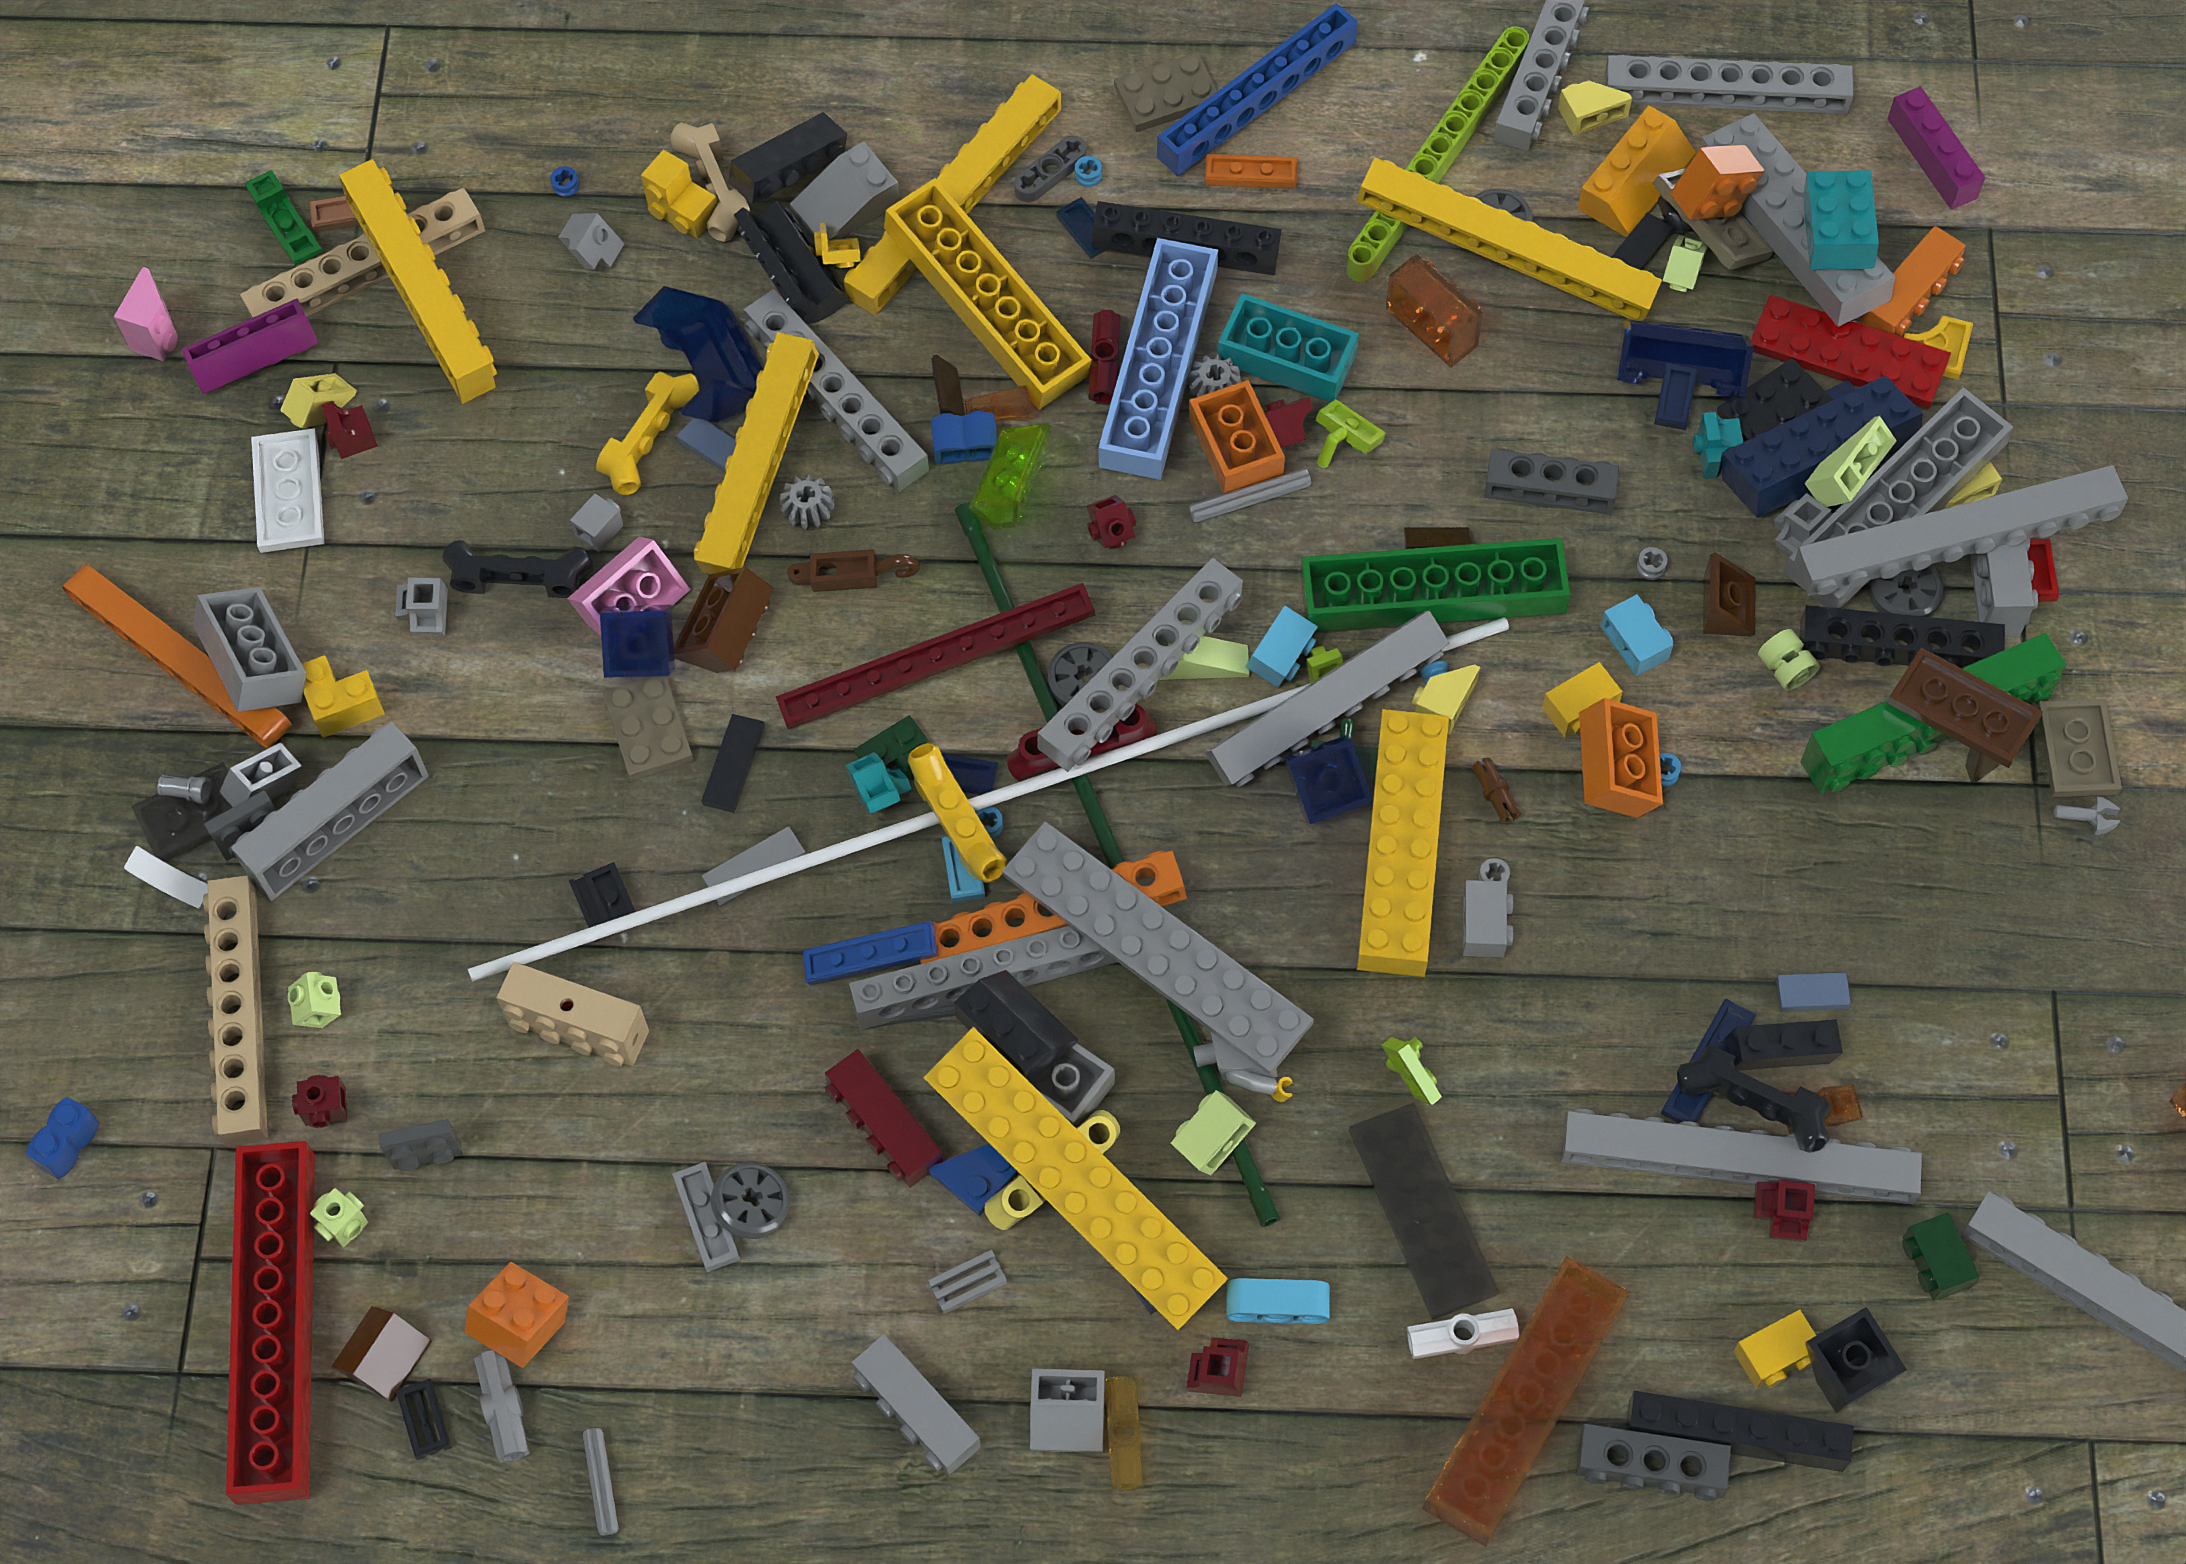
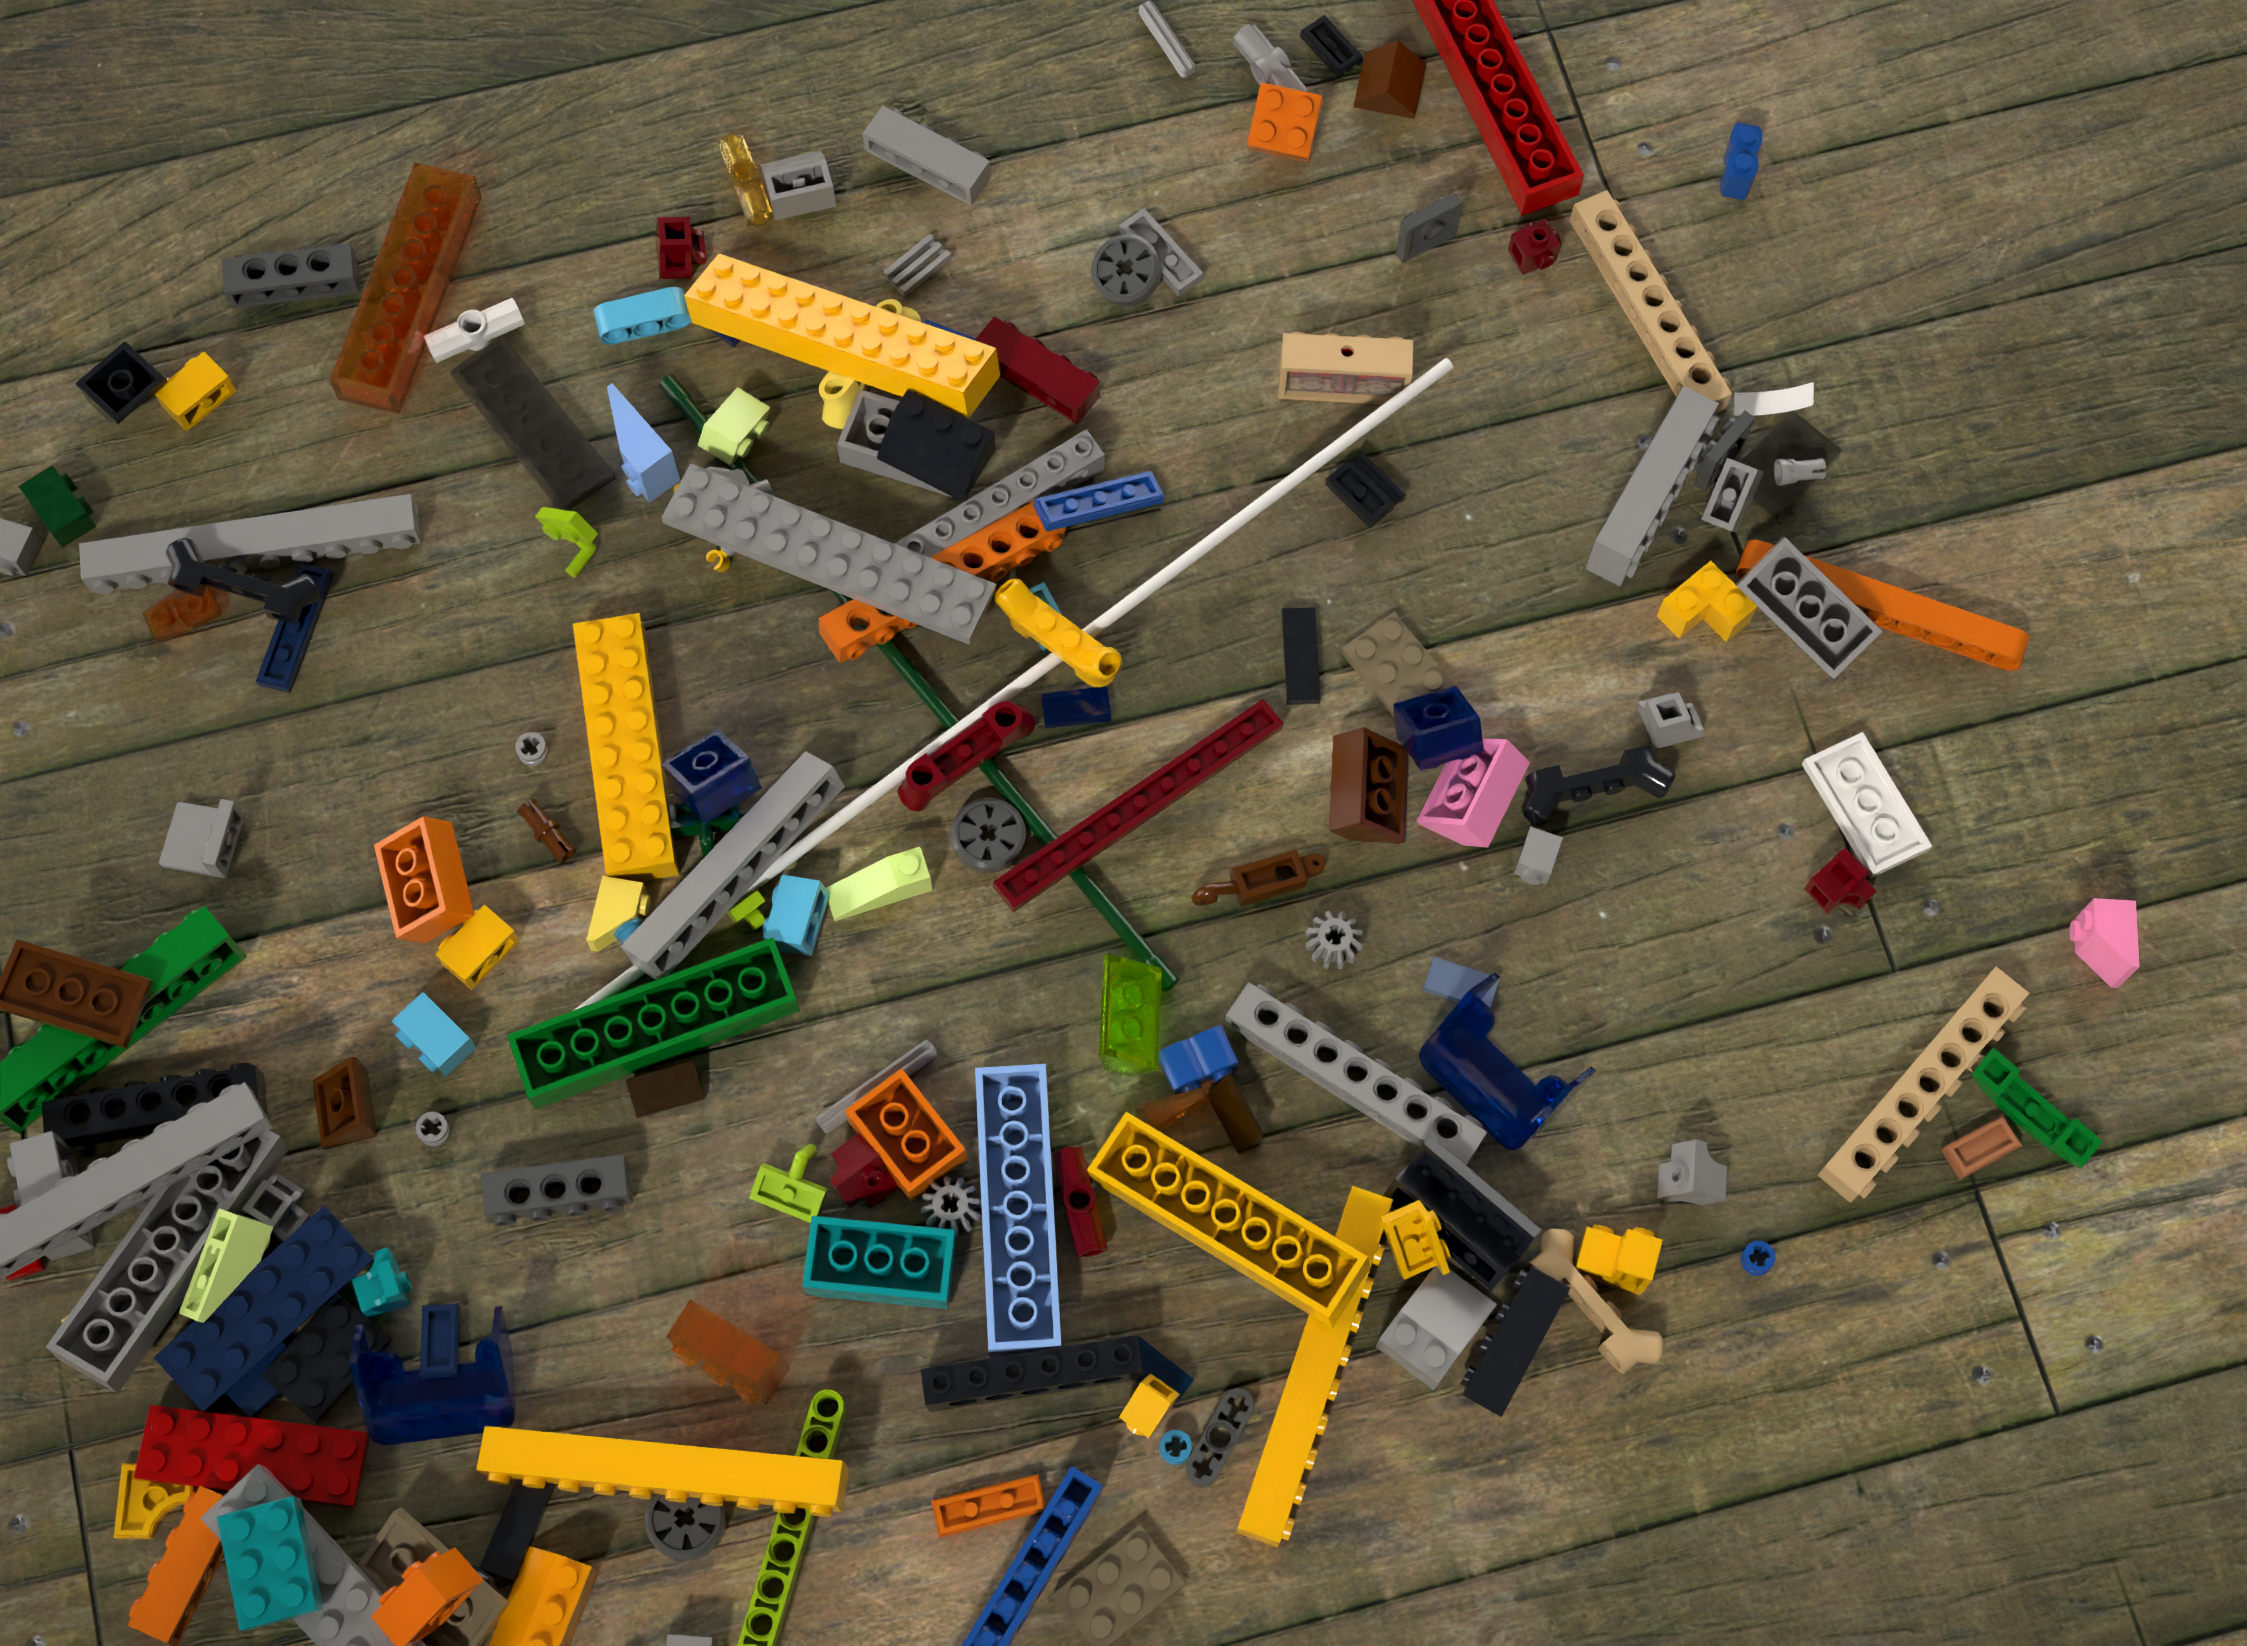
camera: 160 degrees right, 5 degrees up
magenta brick [181,298,319,394] -> none
light yellow slope [280,373,357,428] -> none
yellowish green brick [288,972,341,1028] -> none
yellowish green brick [310,1188,368,1248] -> none
yellow brick [339,159,497,404] -> none
yellow plate [596,371,701,495] -> none
yellow brick [694,332,819,574] -> none
light grey tile [702,826,806,906] -> none
teal brick [845,752,912,814] -> none
dark green plate [854,715,928,780] -> none
dark azure bush [975,806,1003,839] -> none
light grey brick [1037,558,1243,772] -> none
dark red brick [1086,495,1136,549] -> none
light grey brick [1463,880,1513,958] -> none
black brick [1626,1391,1854,1472] -> none
dark azure bush [1660,753,1681,787] -> none
yellowish green slope [1663,235,1708,292] -> none
black brick [1724,1019,1843,1071] -> none
dark red brick [1753,1180,1815,1242] -> none
yellowish green wheel [1758,629,1820,691] -> none
sand blue tile [1776,973,1851,1012] -> none
none -> light grey bracket [159,799,245,878]
none -> light blue slope [607,383,681,503]
none -> yellow brick [1119,1373,1180,1438]

